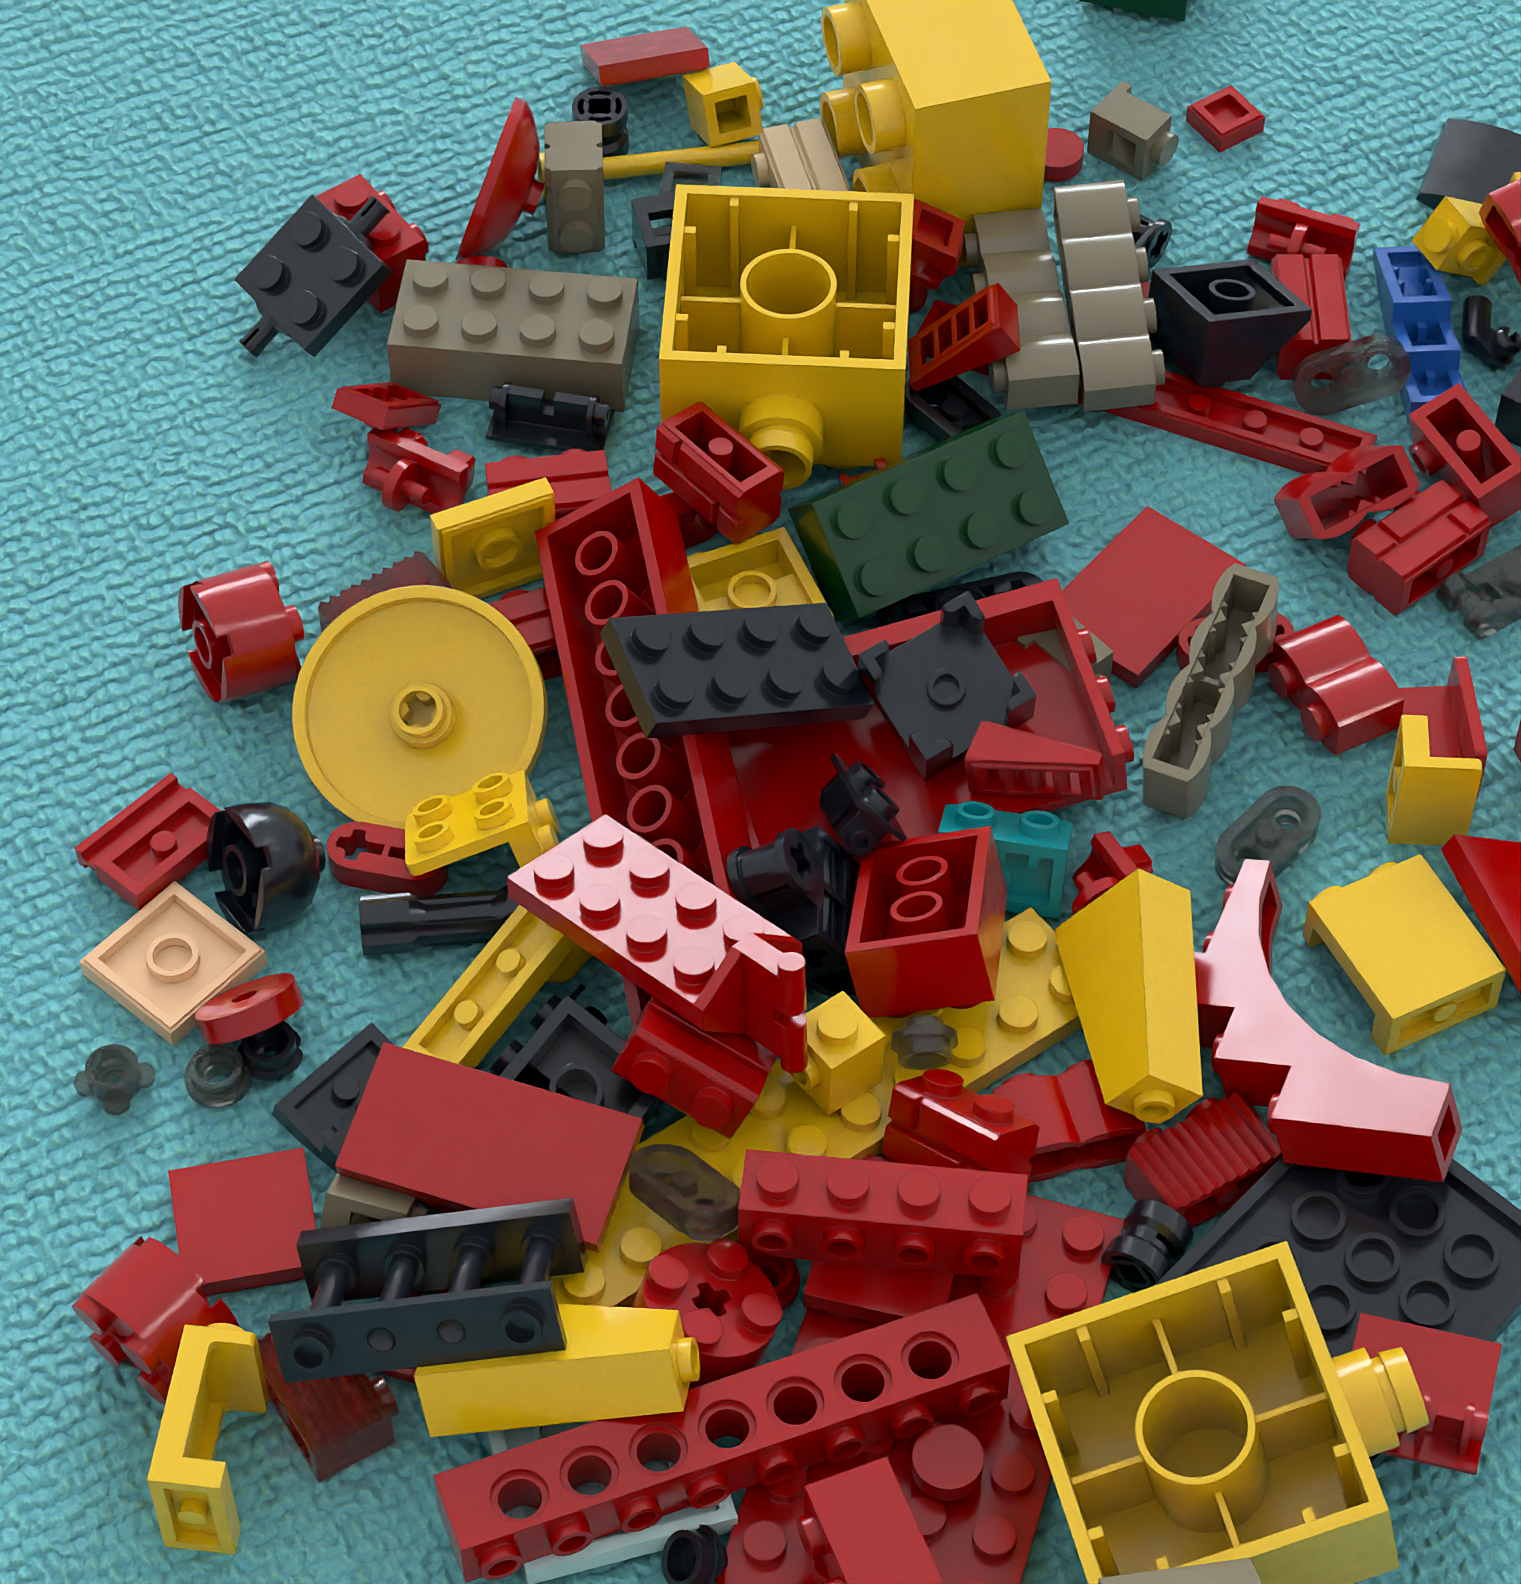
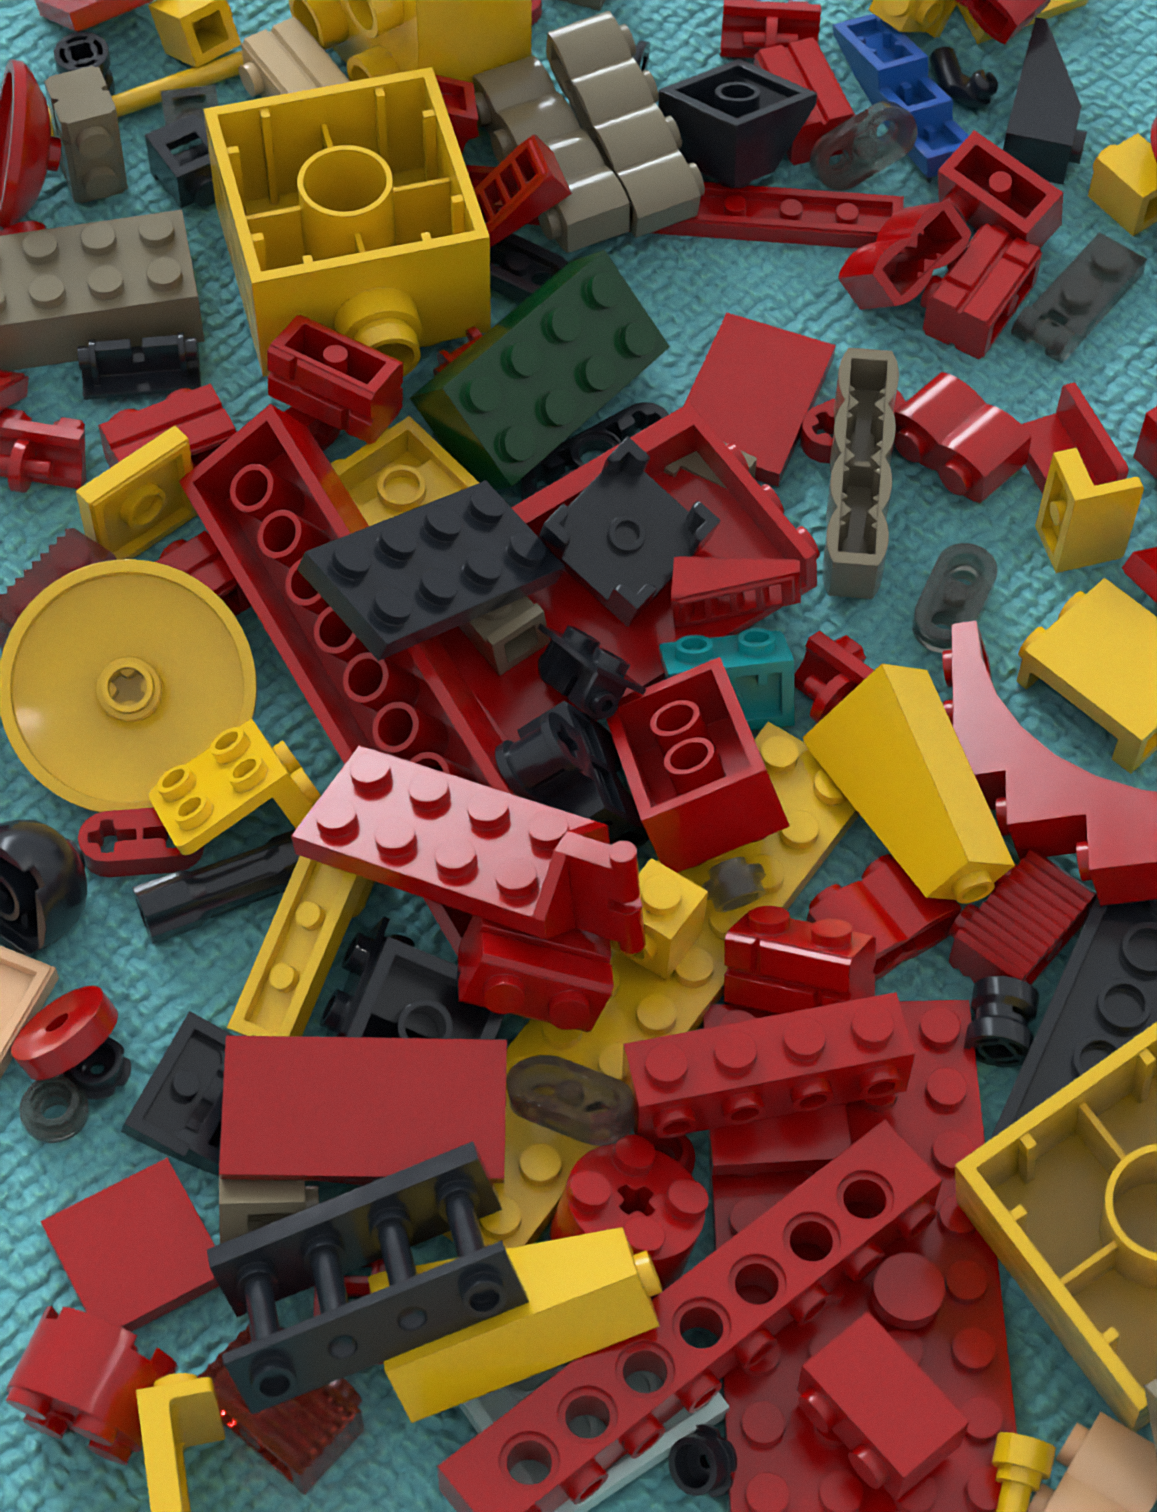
camera: 20 degrees left, 5 degrees up
none -> dark tan brick [458,596,550,676]

